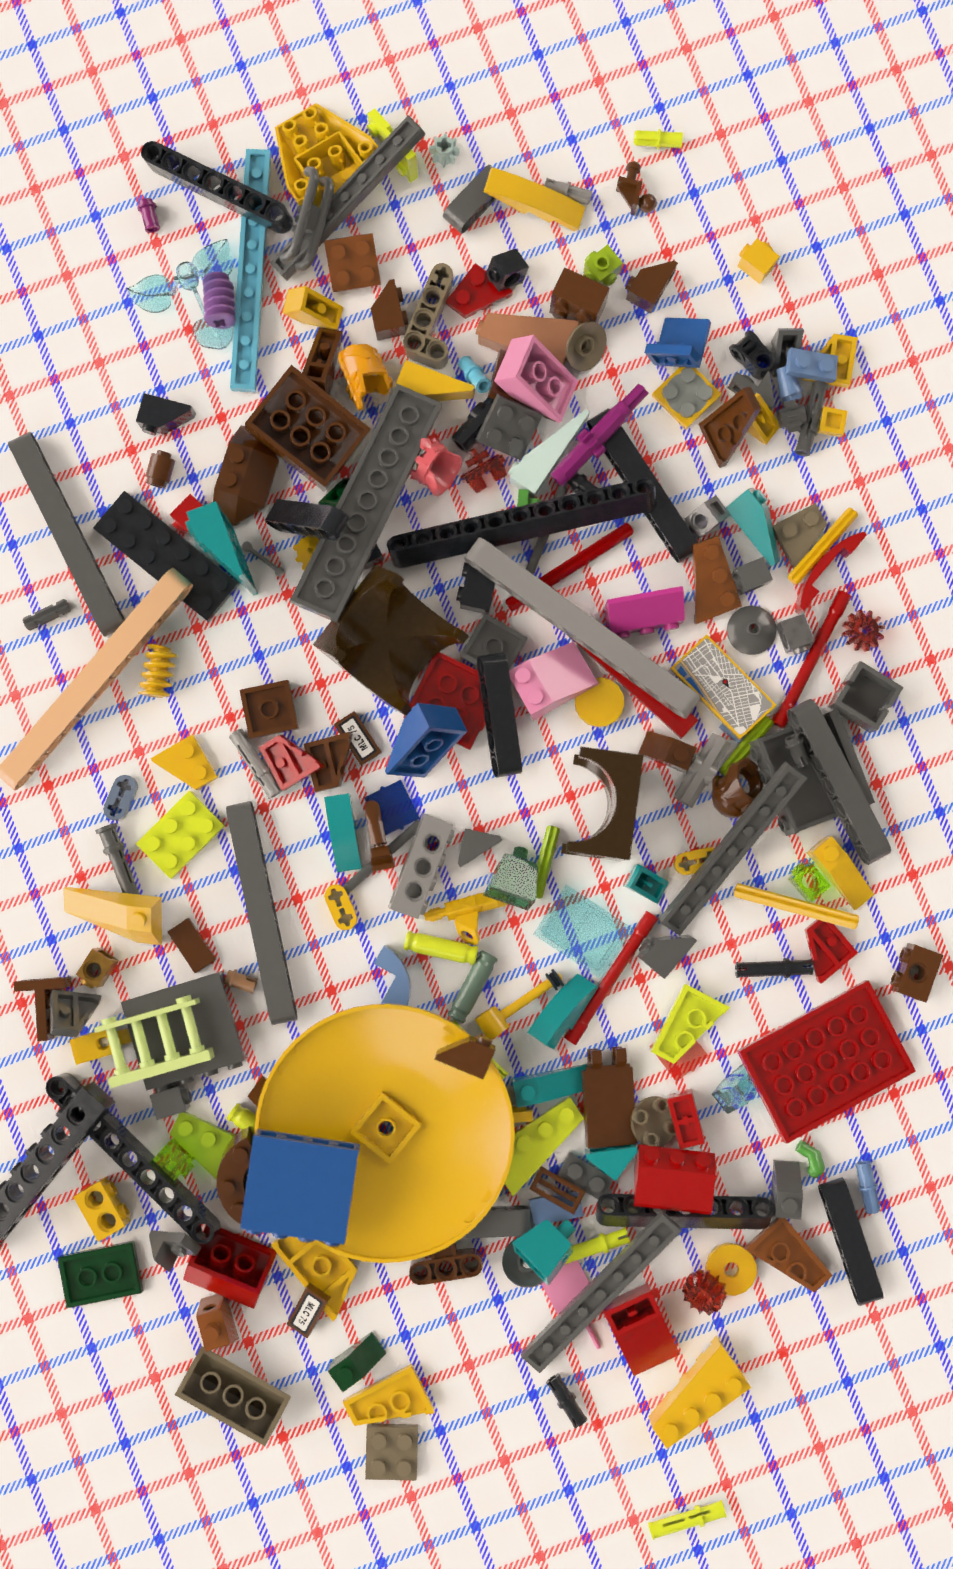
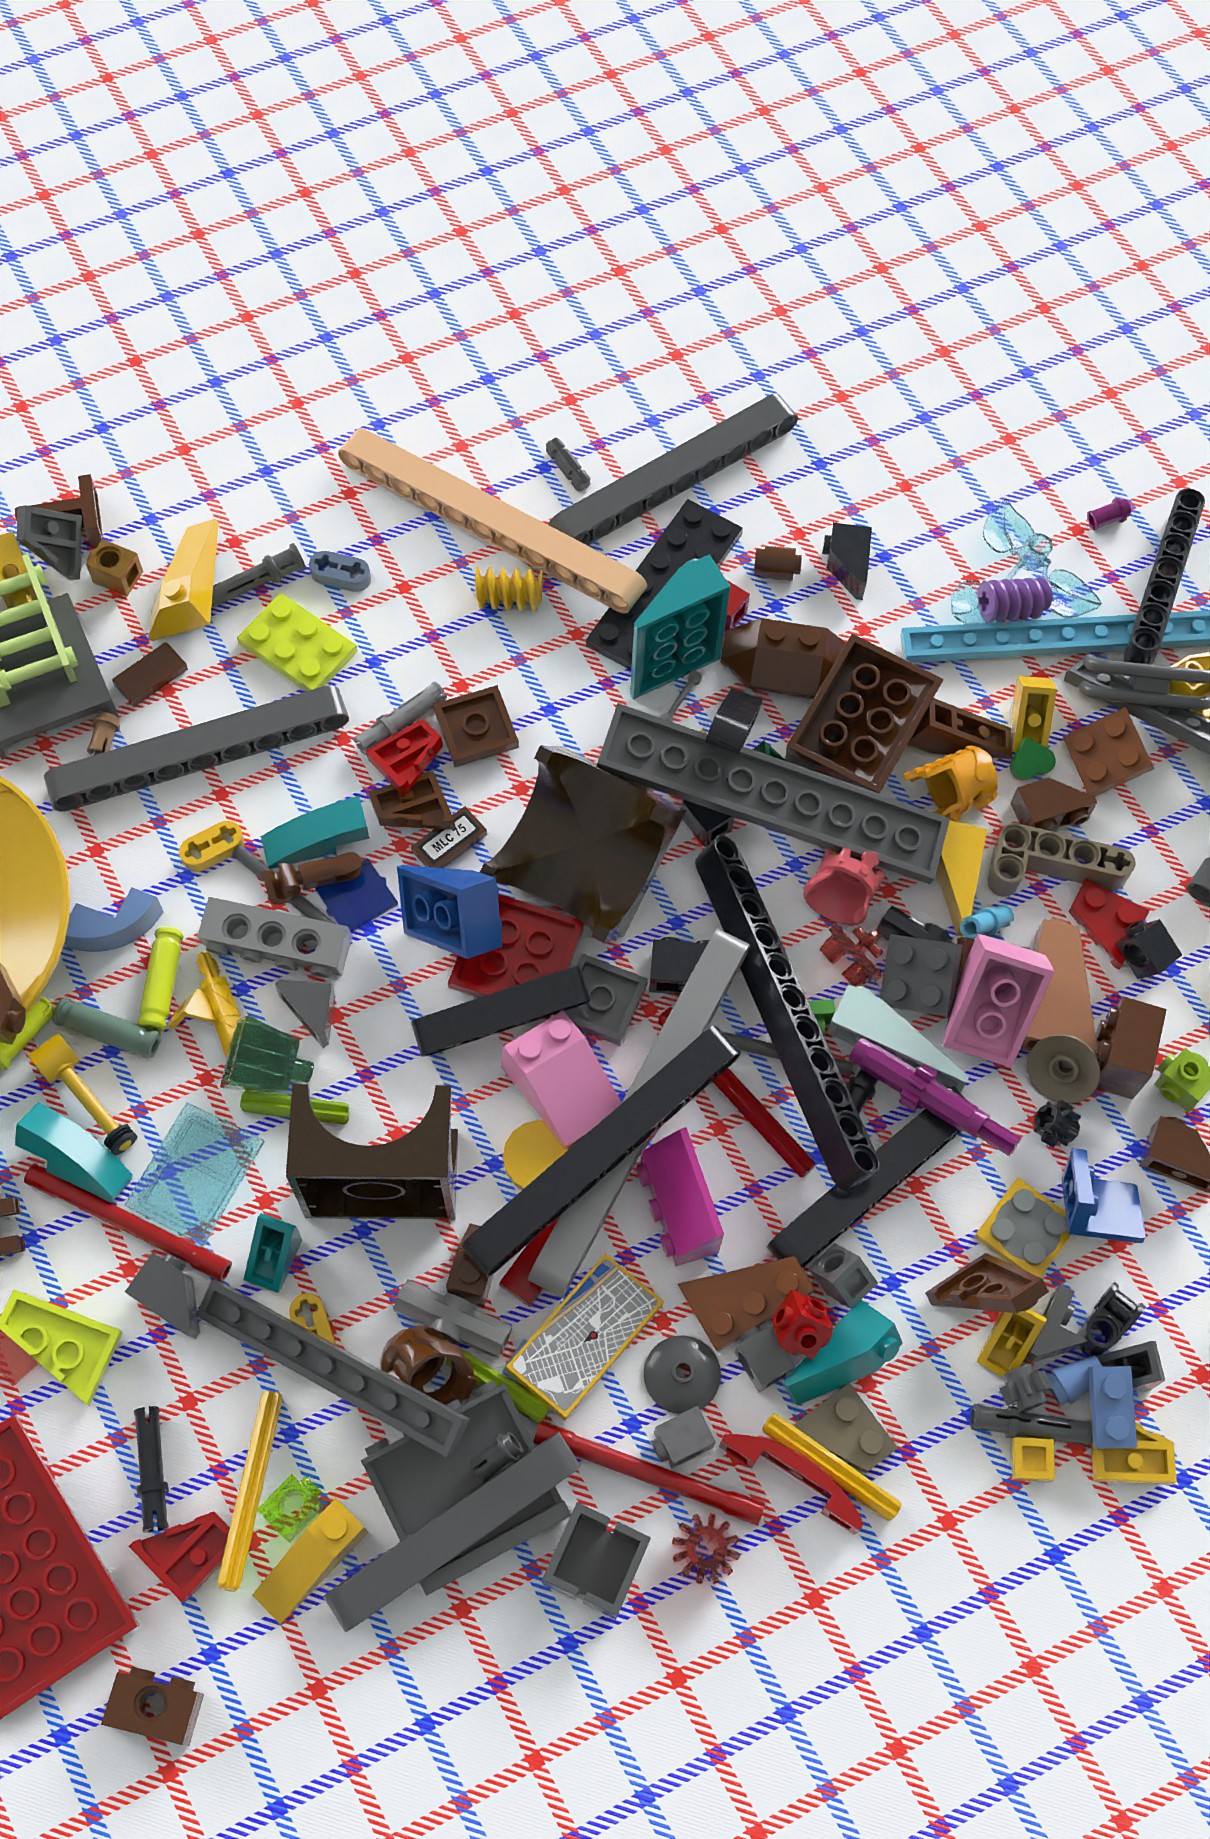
camera: 80 degrees right, 20 degrees down
yellow wing [150,734,219,790] -> none
none -> black beam [461,1025,742,1277]
none -> red brick [771,1289,834,1360]
none -> green tile [1010,737,1056,780]
none -> black gear [1033,1100,1081,1148]

